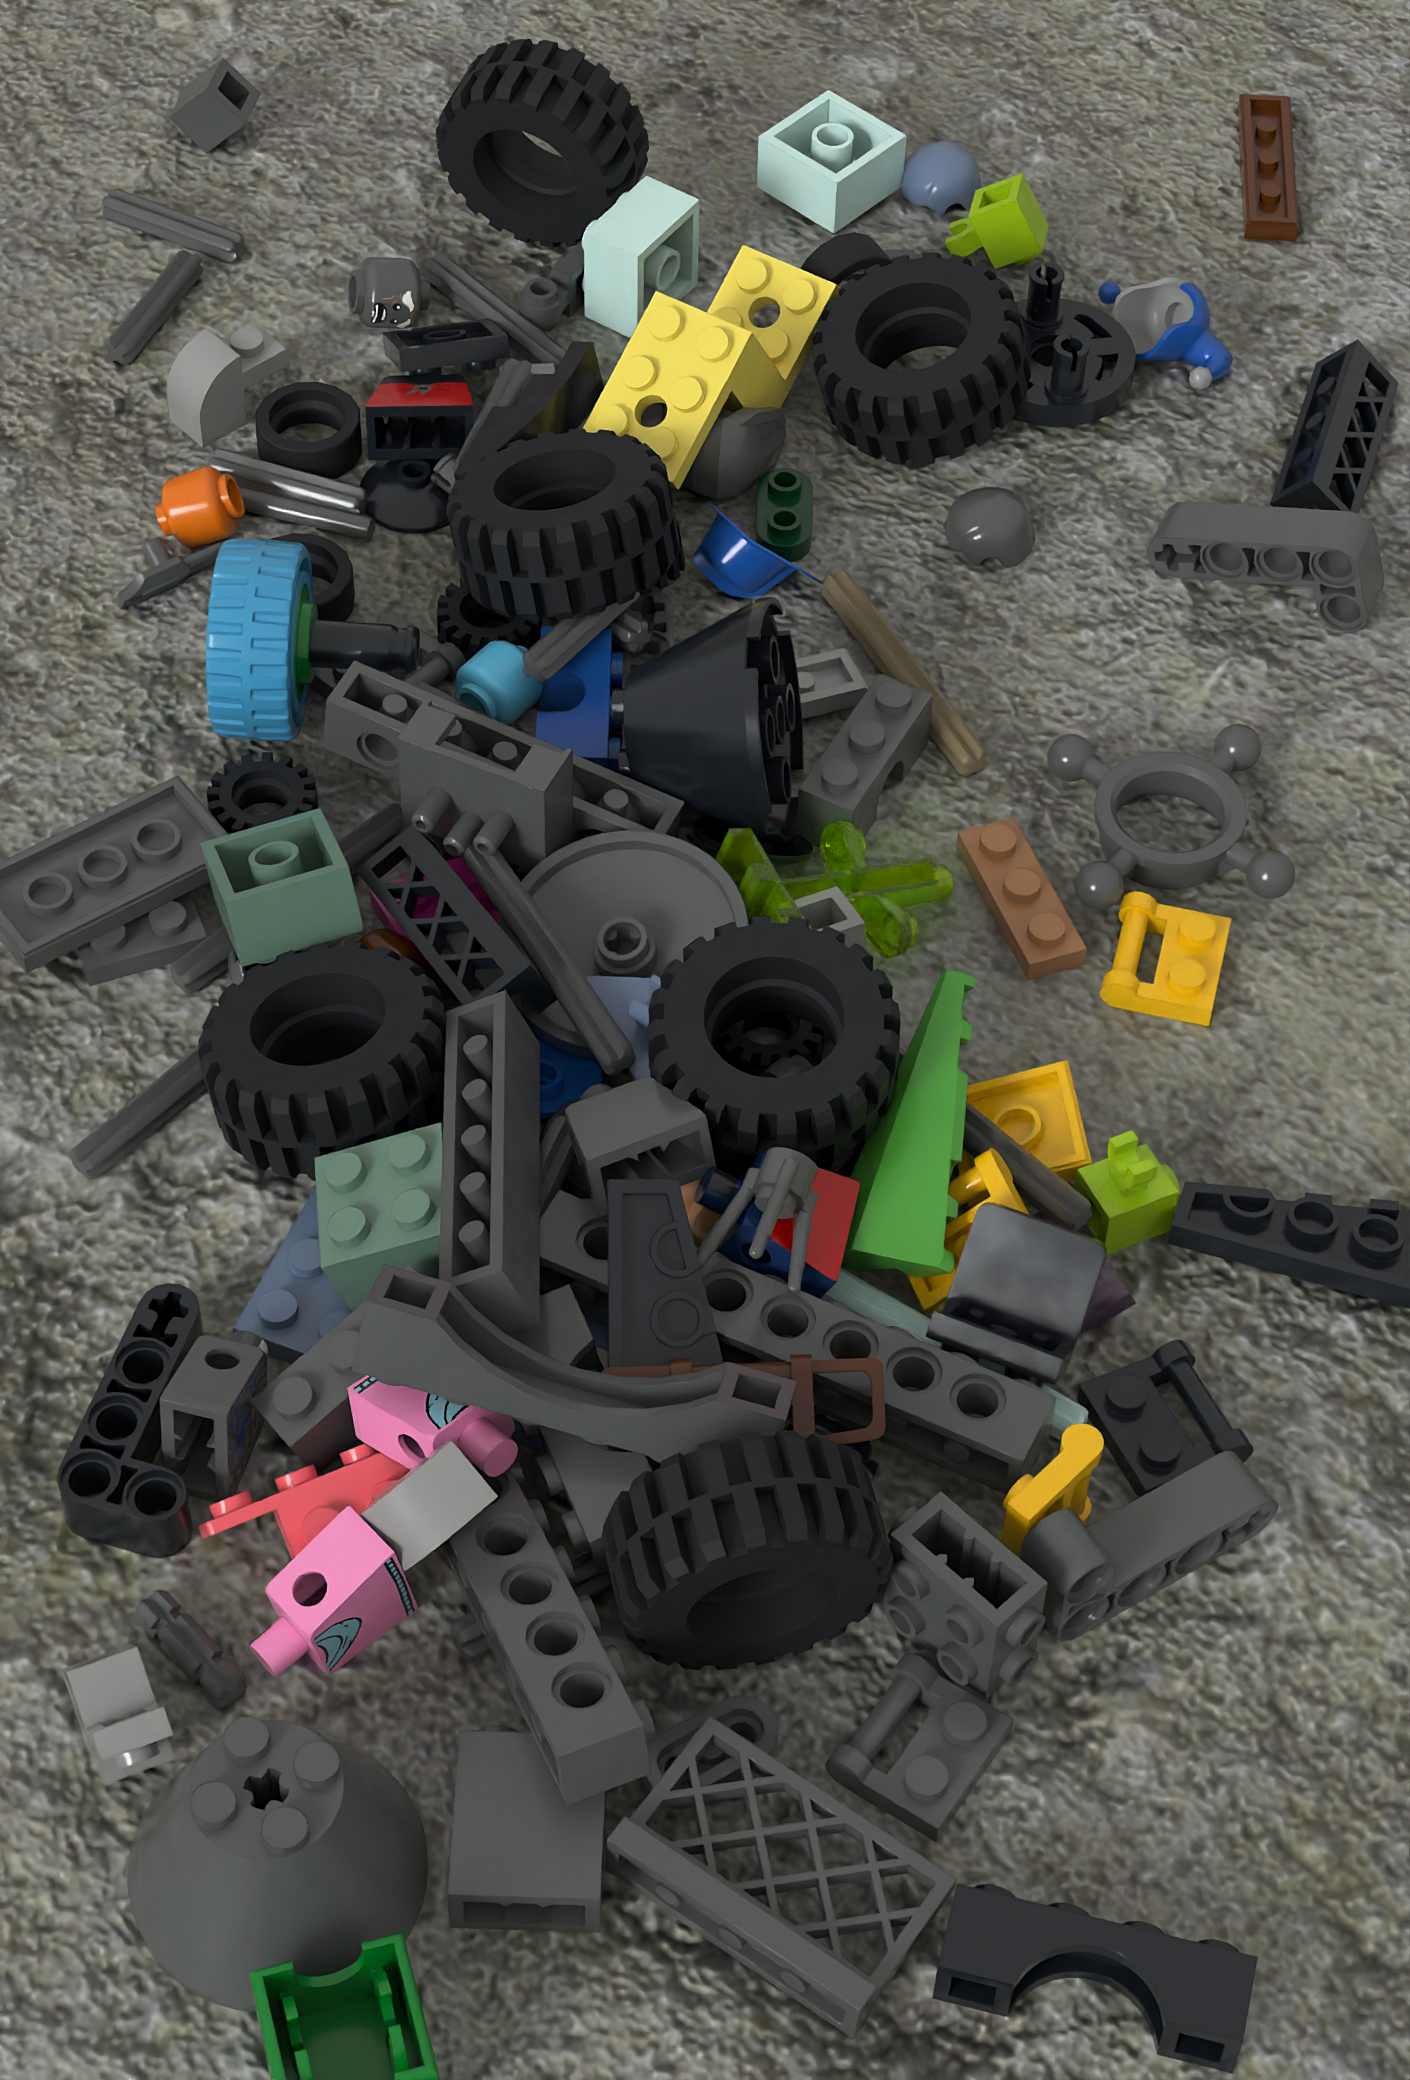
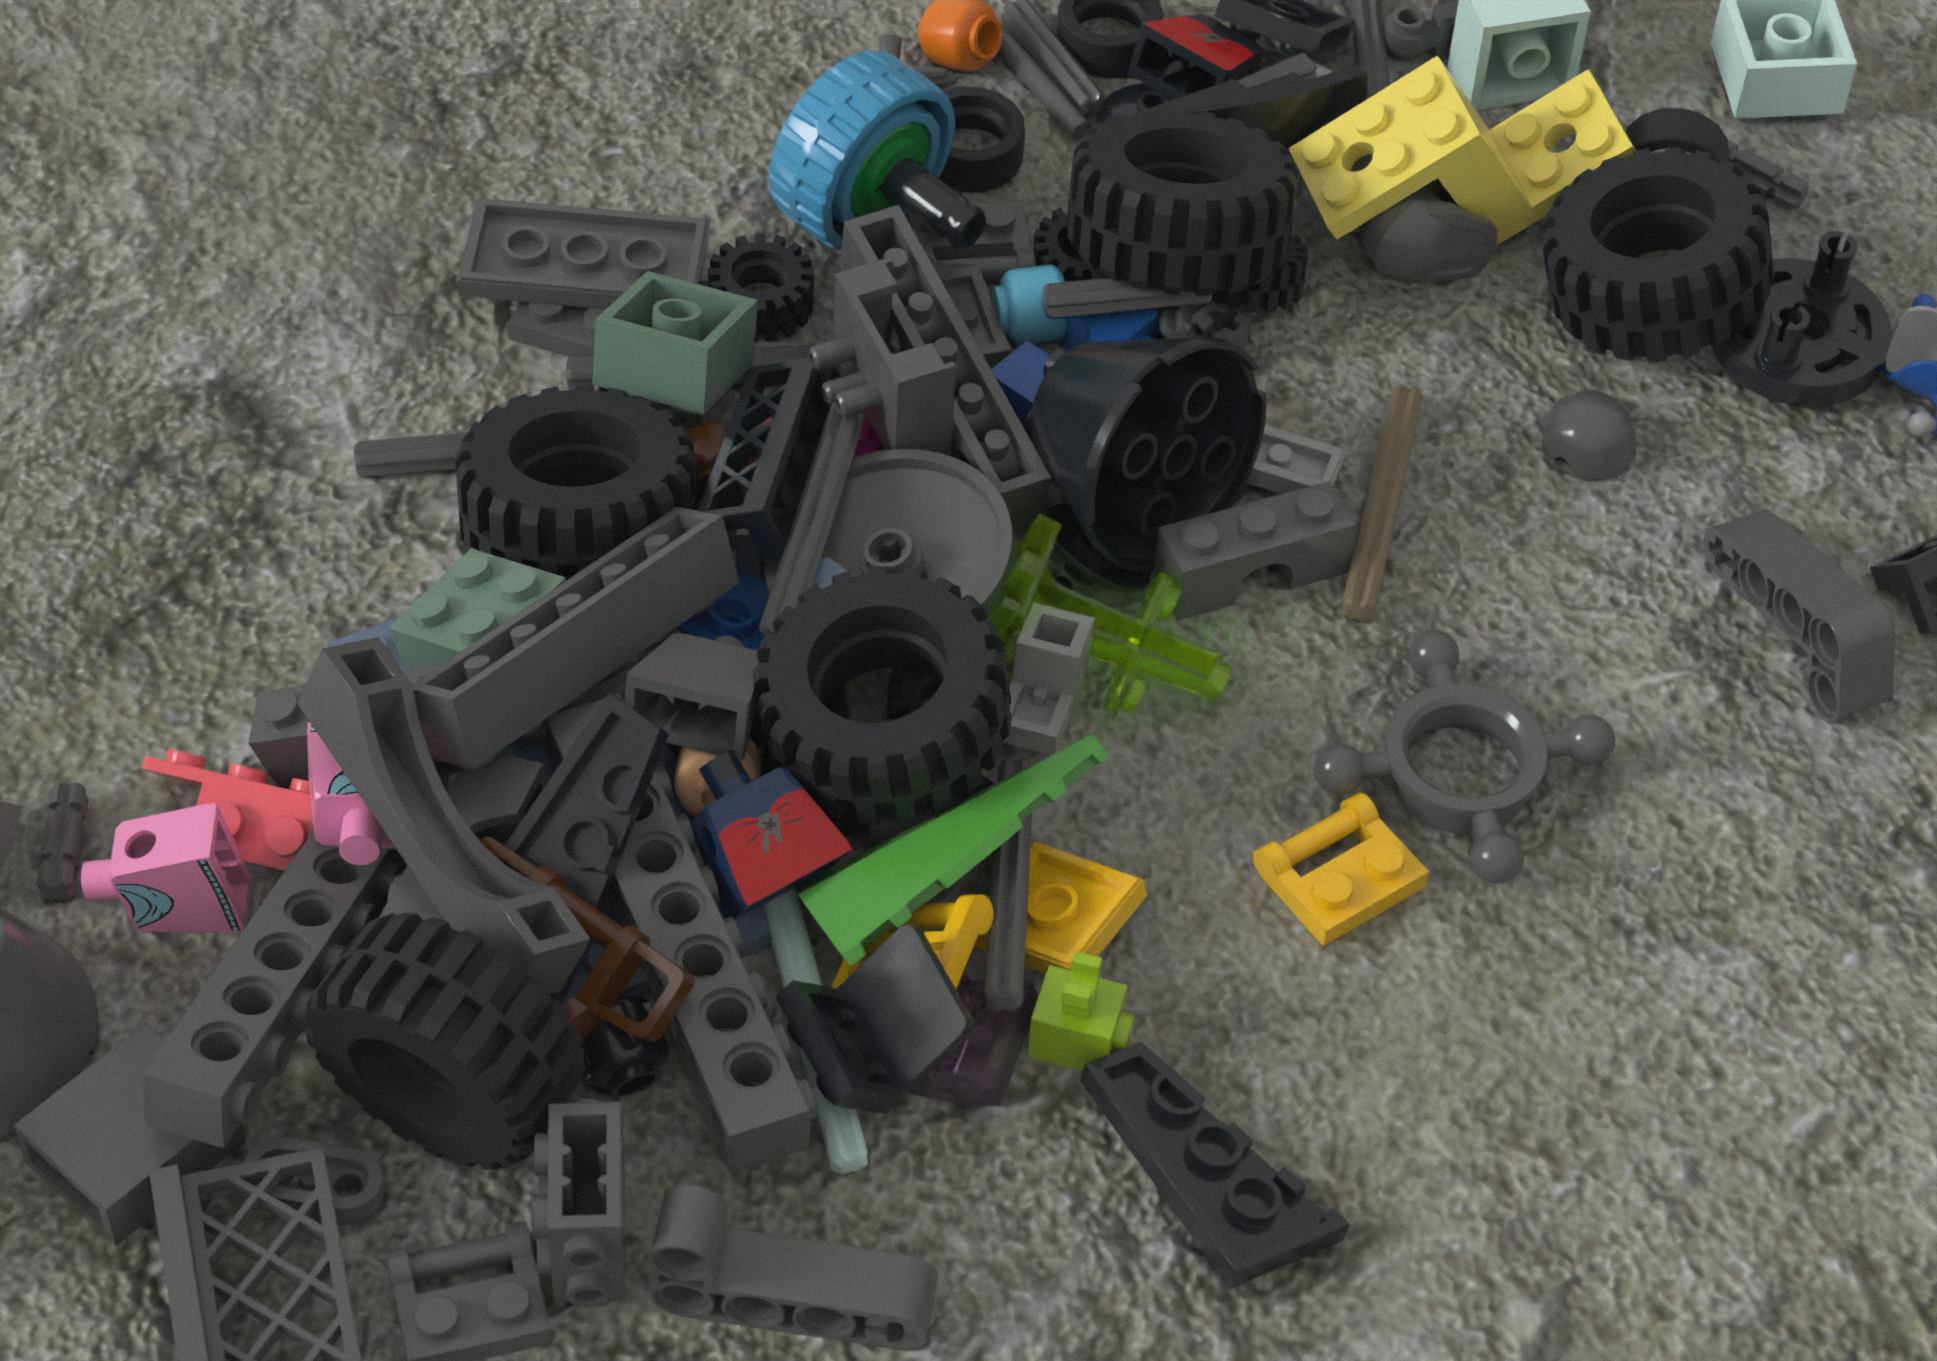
camera: 40 degrees right, 0 degrees up
black beam [57,1283,204,1558] -> none
dark grey torso [159,1331,268,1502] -> none
light grey brick [358,1440,498,1572] -> none
blue piece [692,502,823,598] -> none
dark grey plant [697,1147,819,1294] -> none
dark green plate [755,468,813,563] -> none
sand blue hair [901,140,982,215] -> none
lime brick [945,173,1049,269] -> none
medium nougat plate [956,818,1087,980] -> none
yellow plate [997,1423,1104,1558] -> none
black plate [1077,1340,1254,1498] -> none

